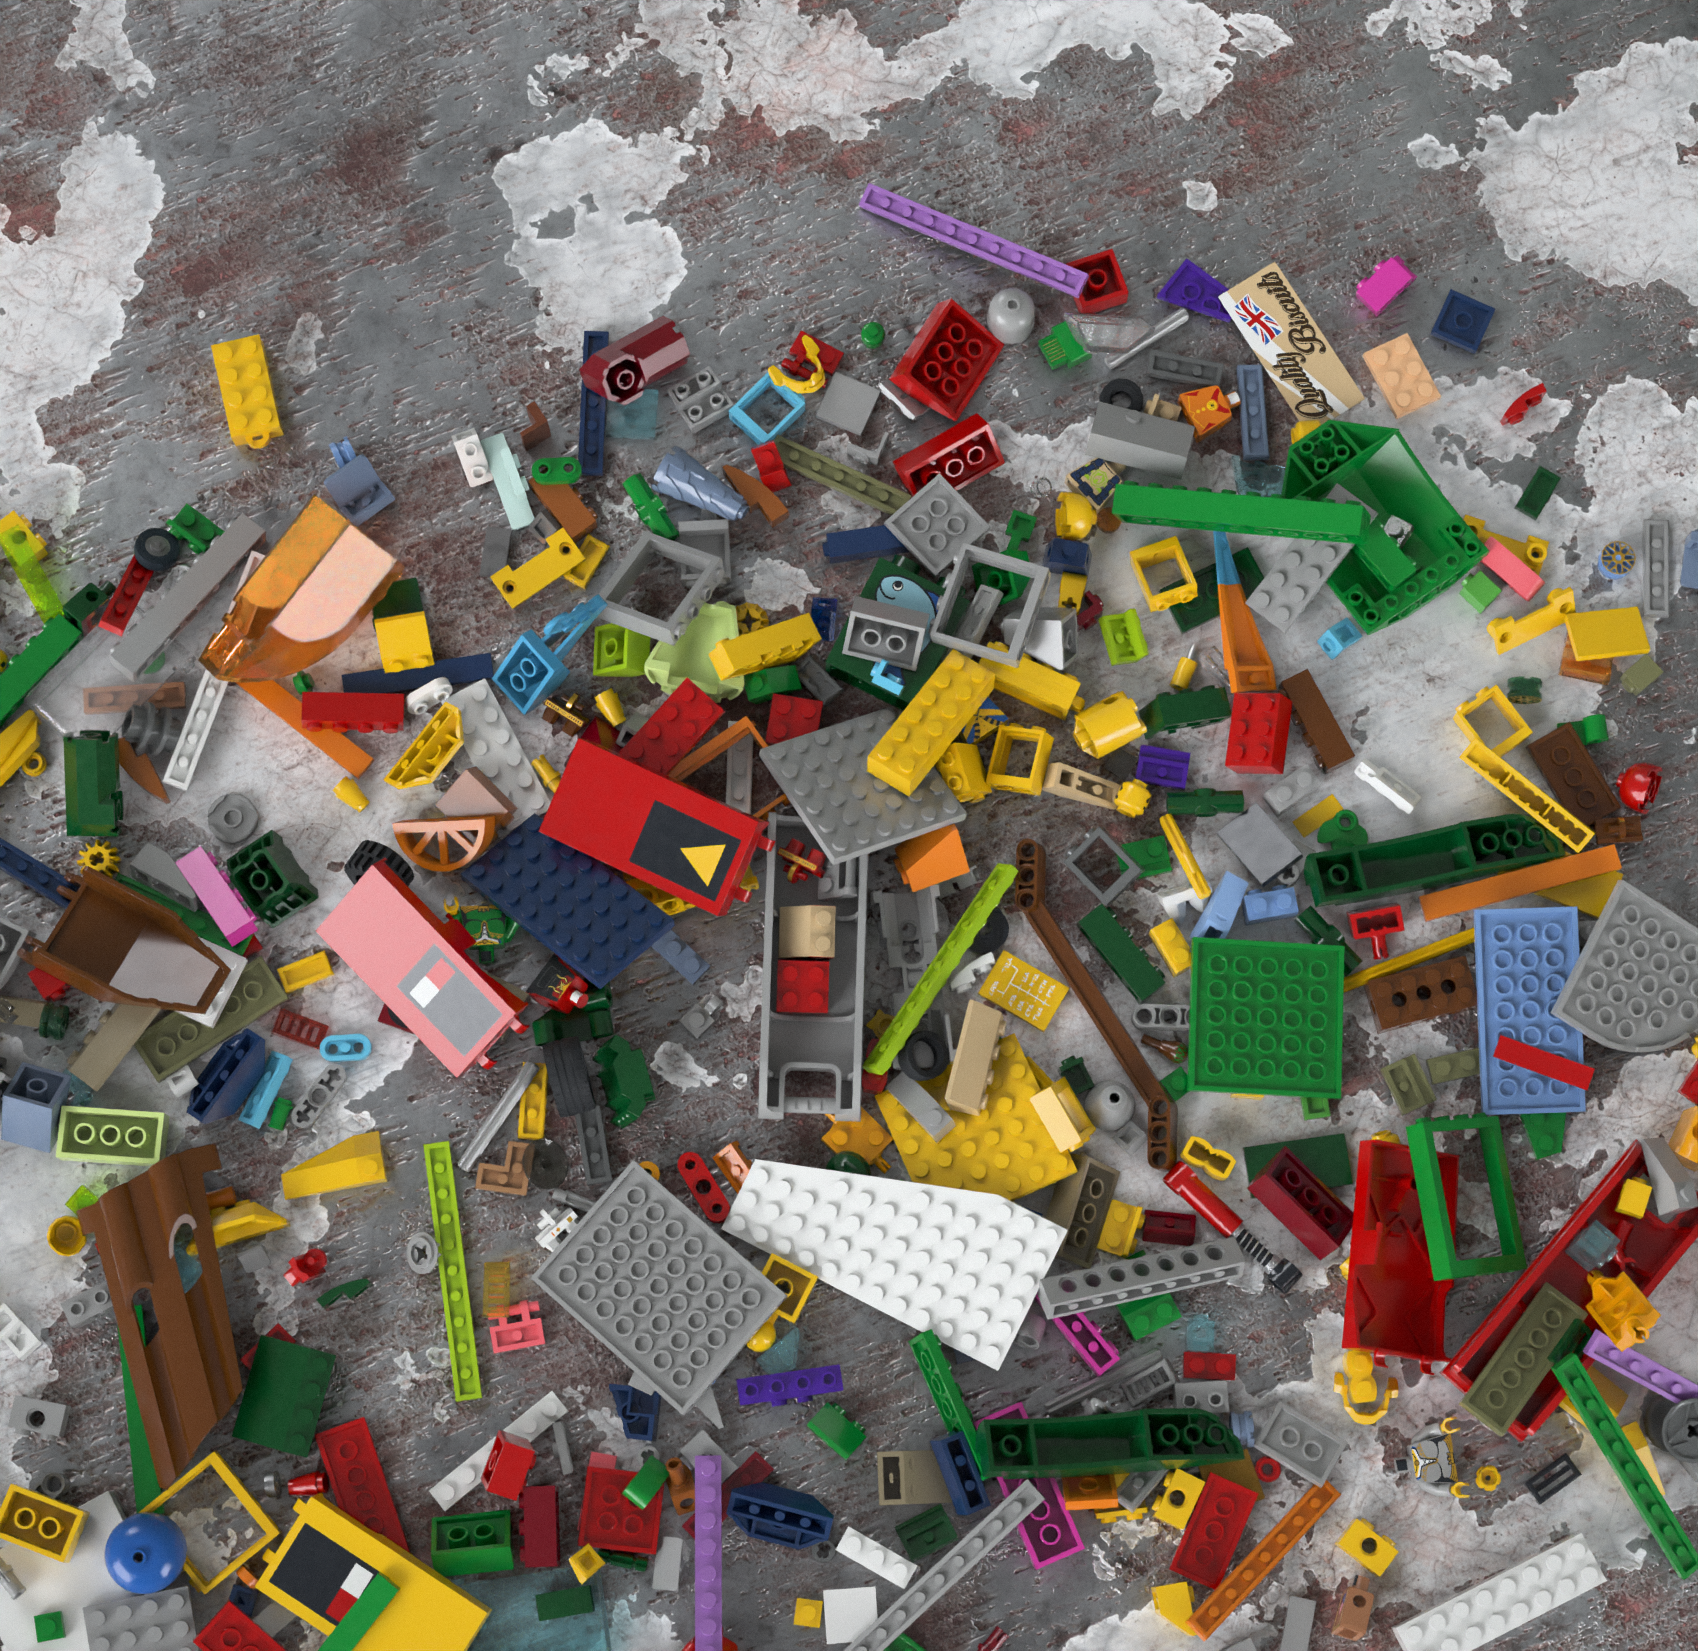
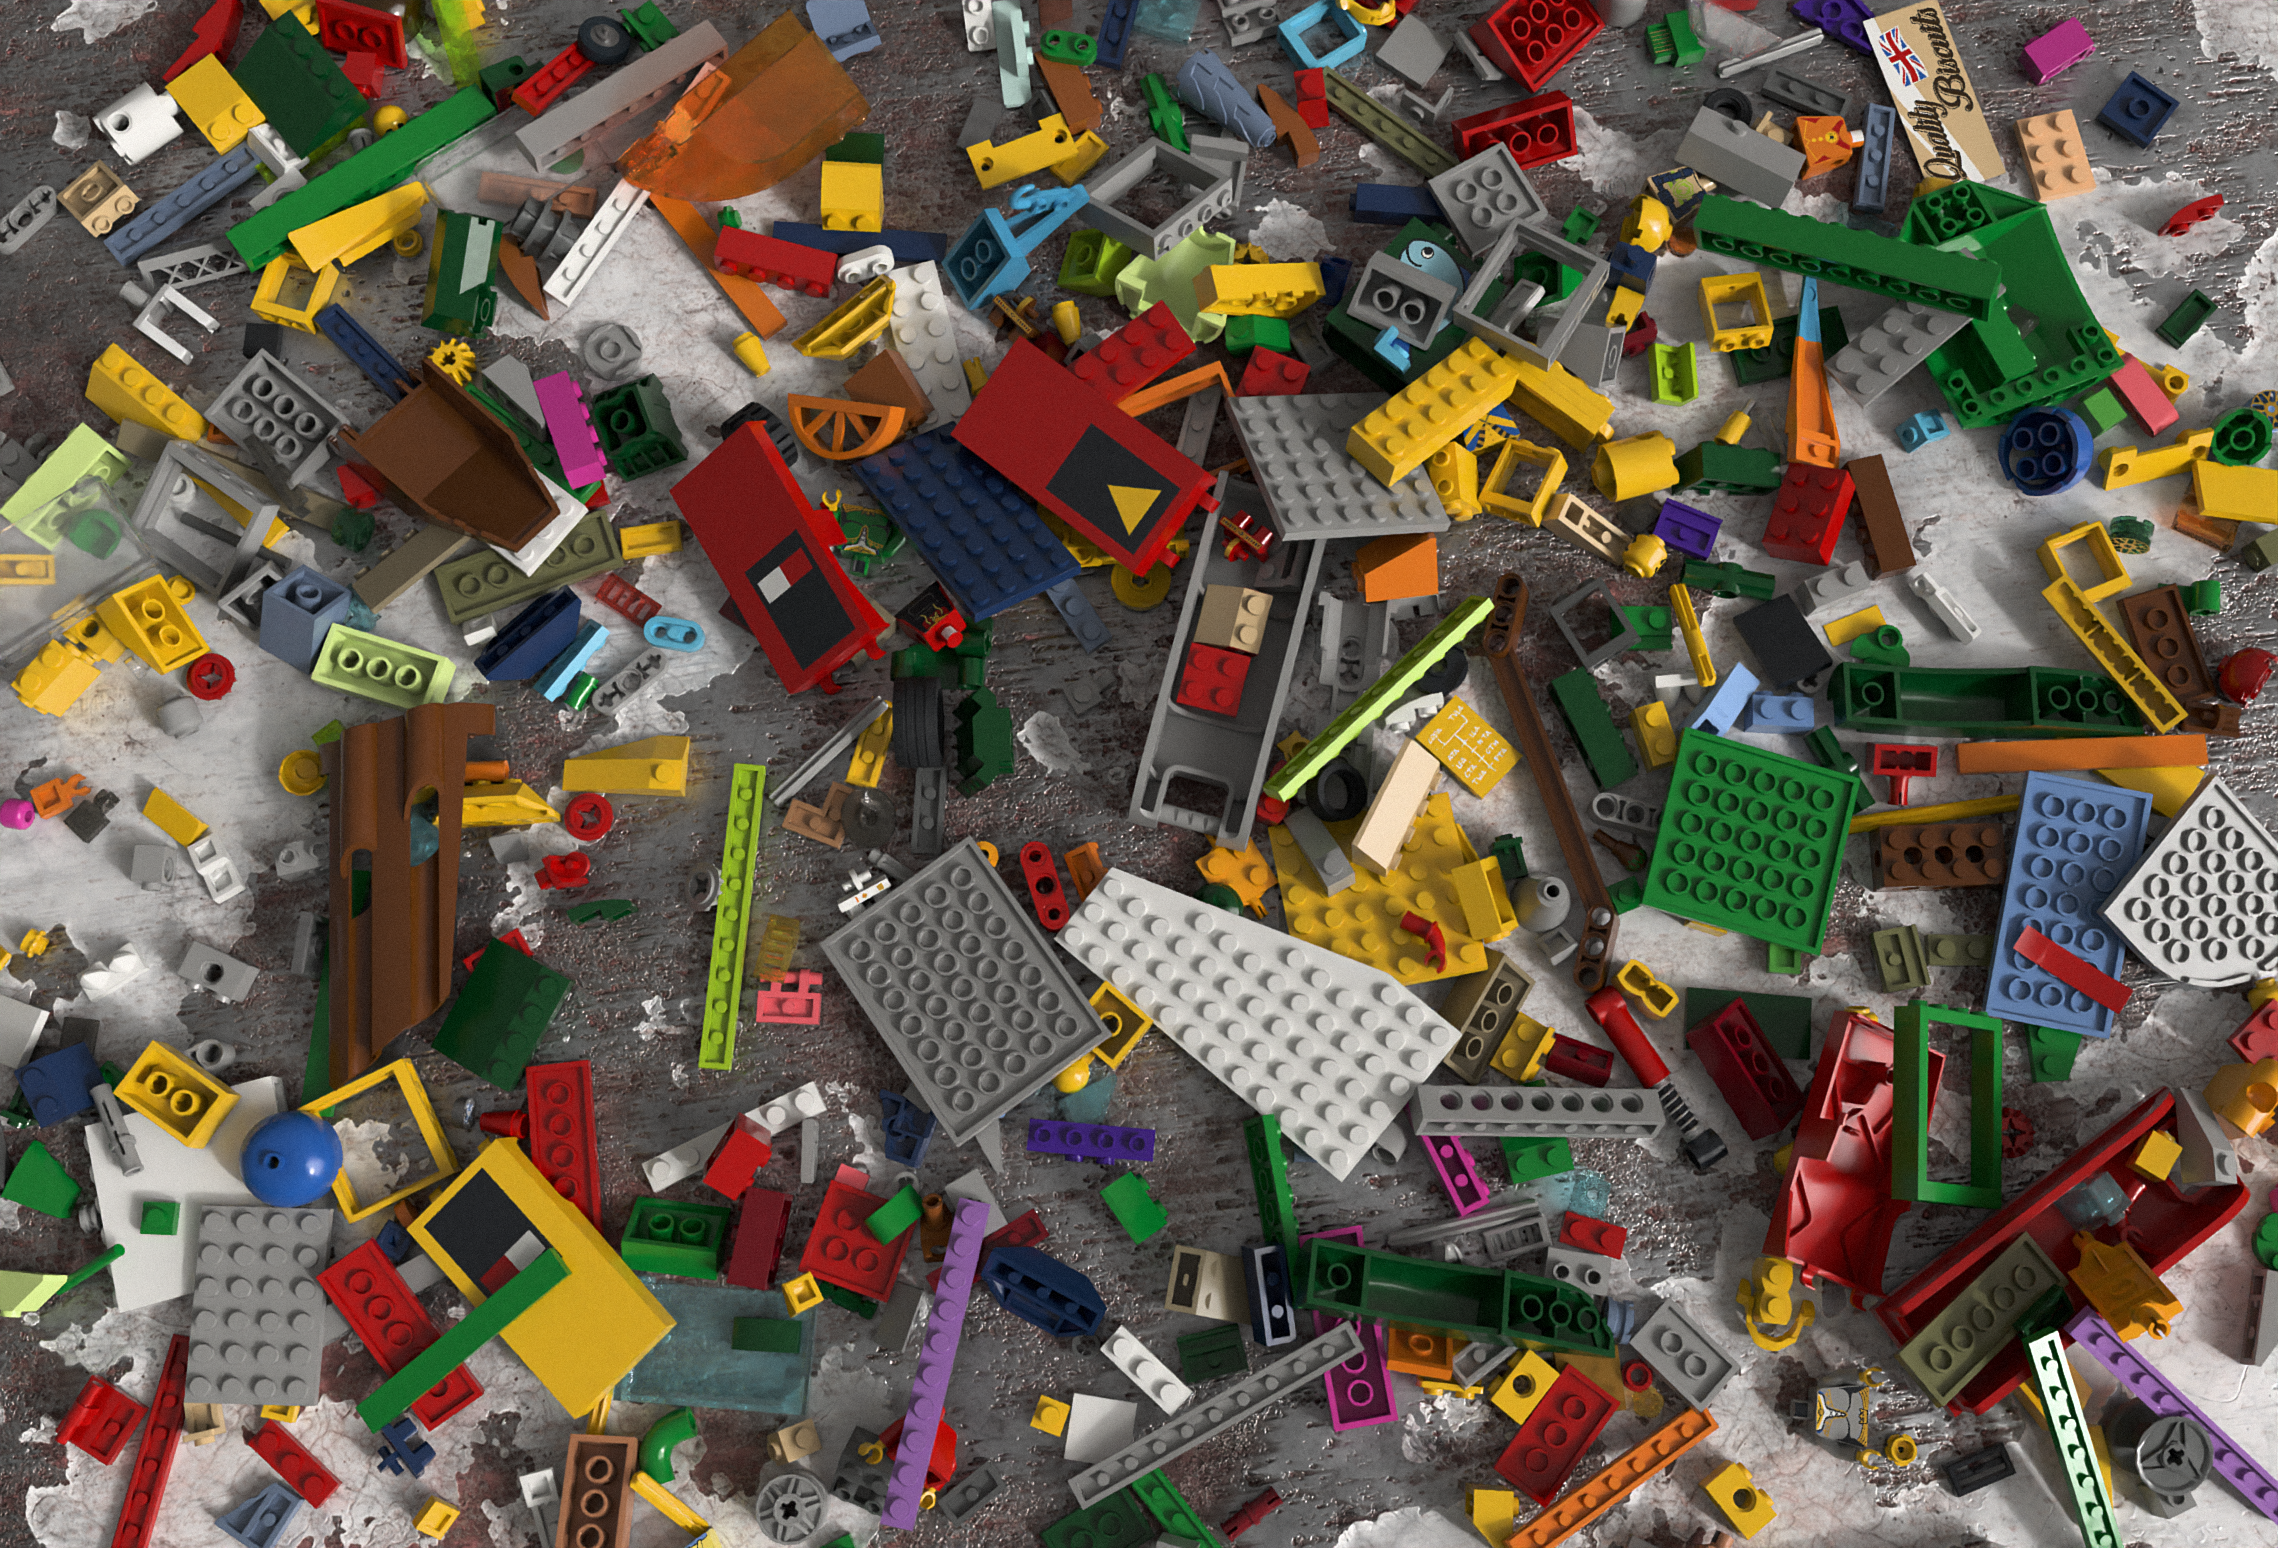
camera: 15 degrees right, 0 degrees up
none -> flat silver plate [290,911,329,981]
none -> red gear [564,793,614,842]
none -> yellow plate [1111,560,1171,611]
none -> red piece [1400,910,1447,974]
none -> clear yellow plate [1632,1386,1664,1418]
none -> blue cylinder [1998,406,2094,496]
none -> red gear [2002,1108,2036,1158]
none -> green cylinder [2209,406,2273,467]

